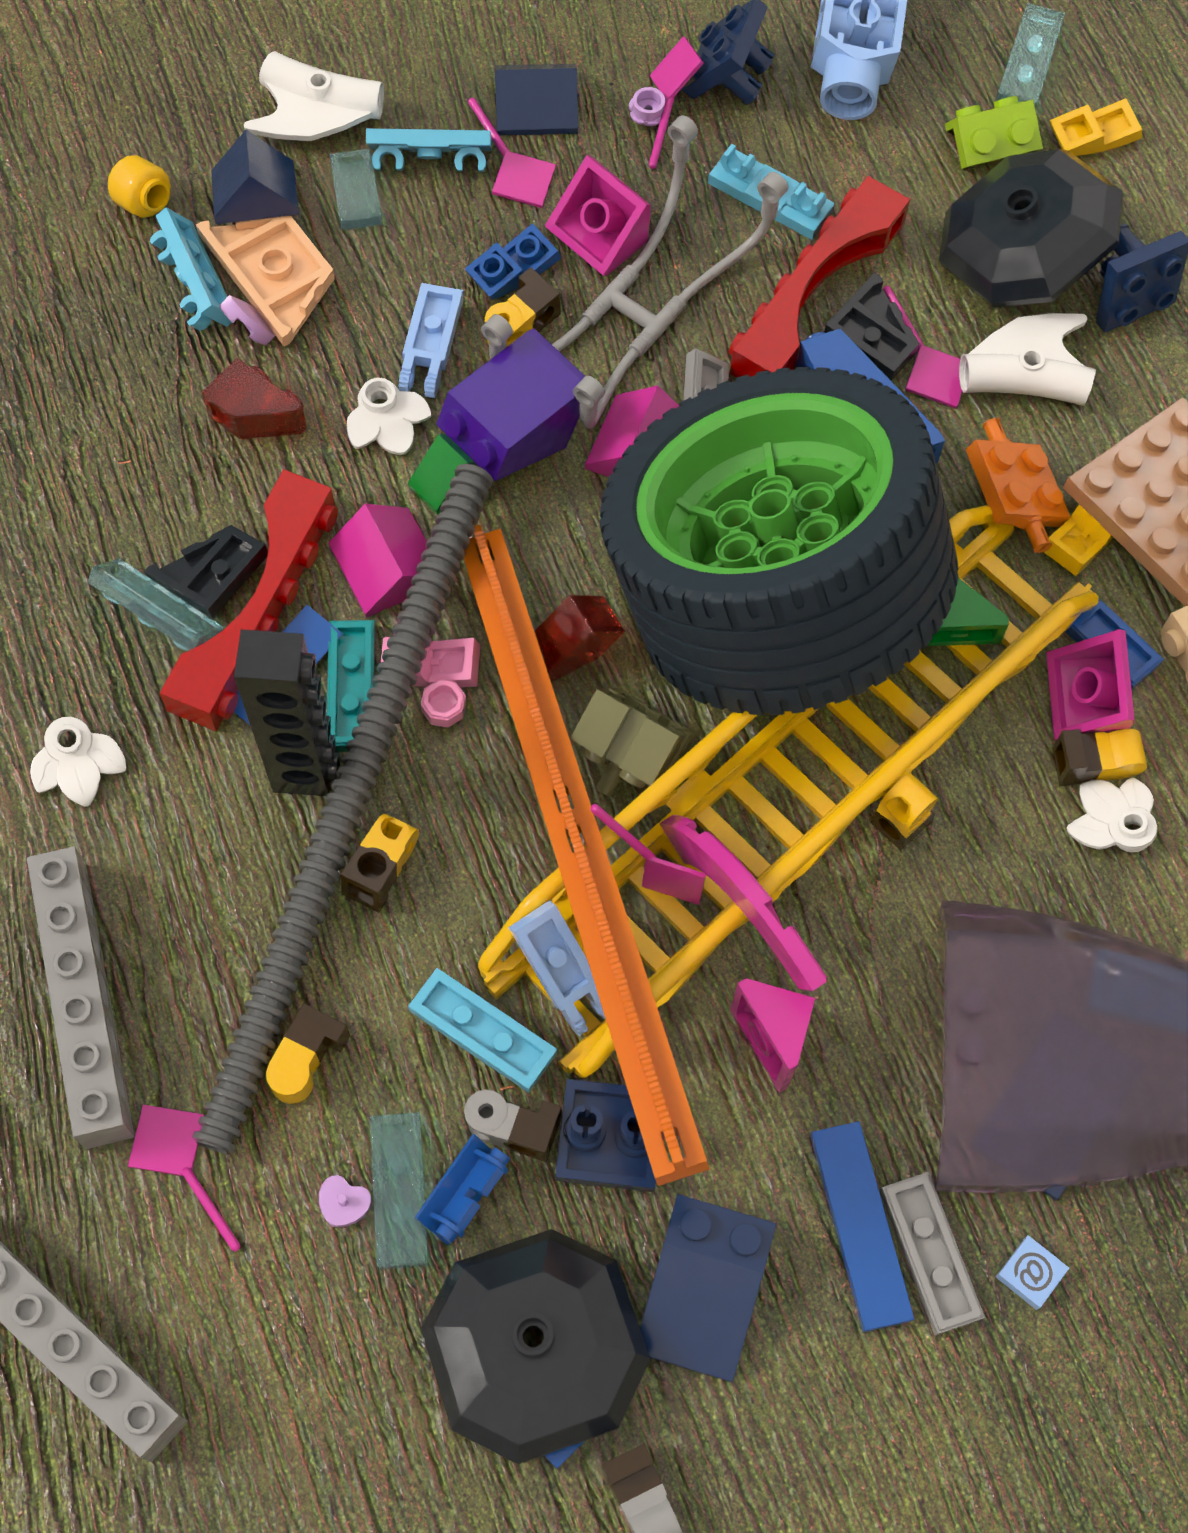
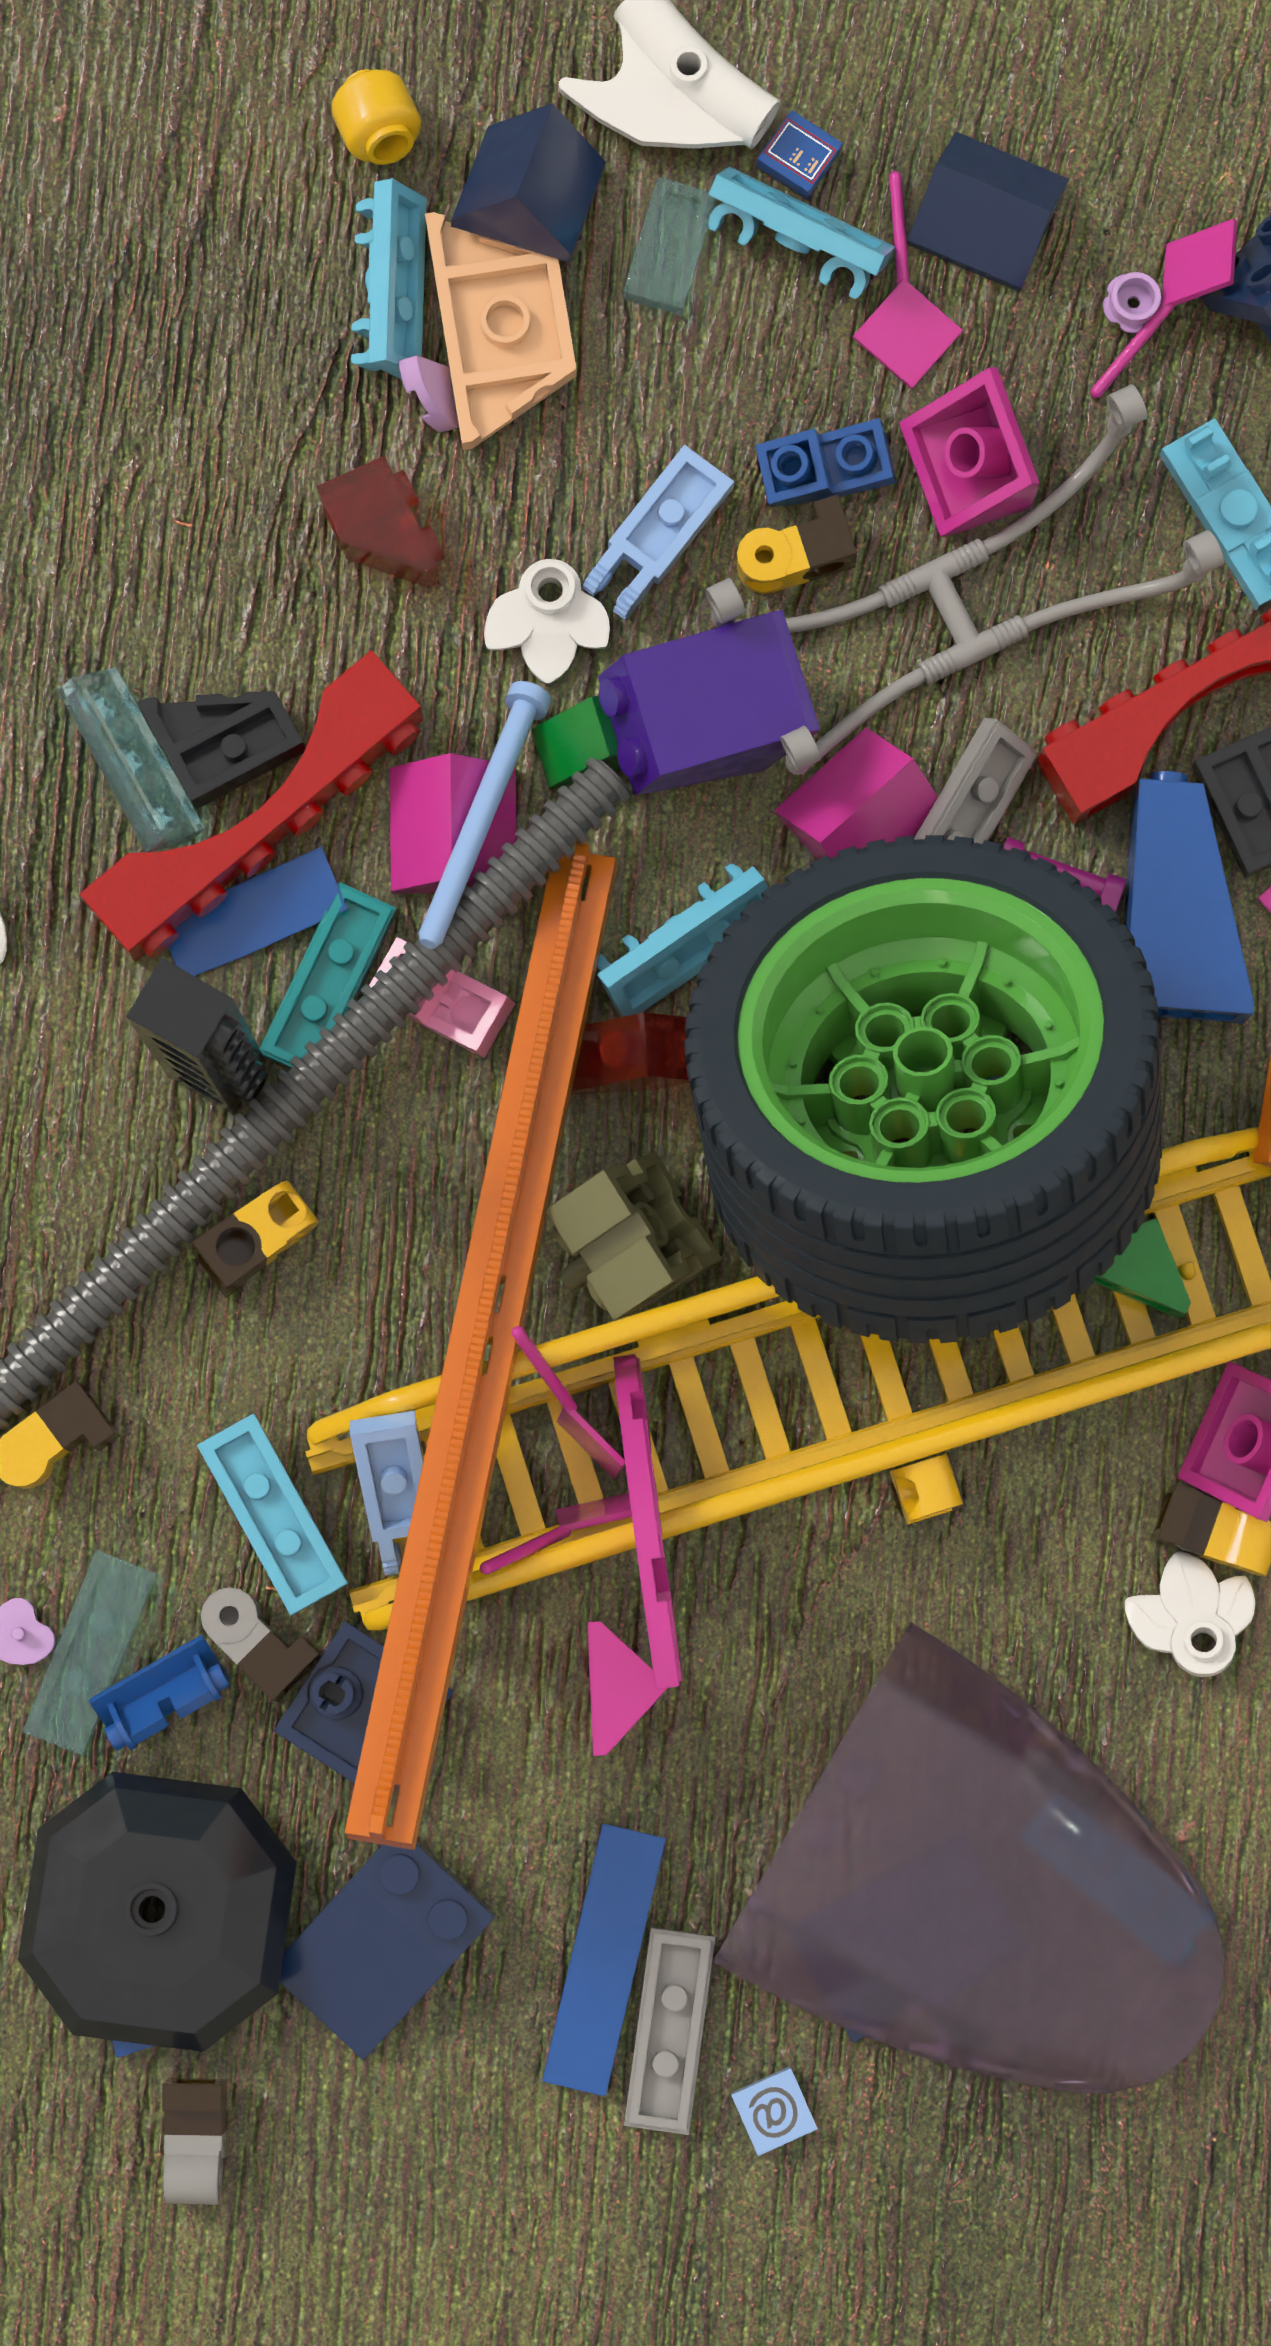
camera: 25 degrees right, 15 degrees up
bright pink tile [421,679,466,728] -> none
none -> light blue bar [419,681,552,949]
none -> dark pink piece [480,1493,632,1575]
none -> medium azure plate [597,864,768,1023]
none -> blue tile [756,110,843,200]

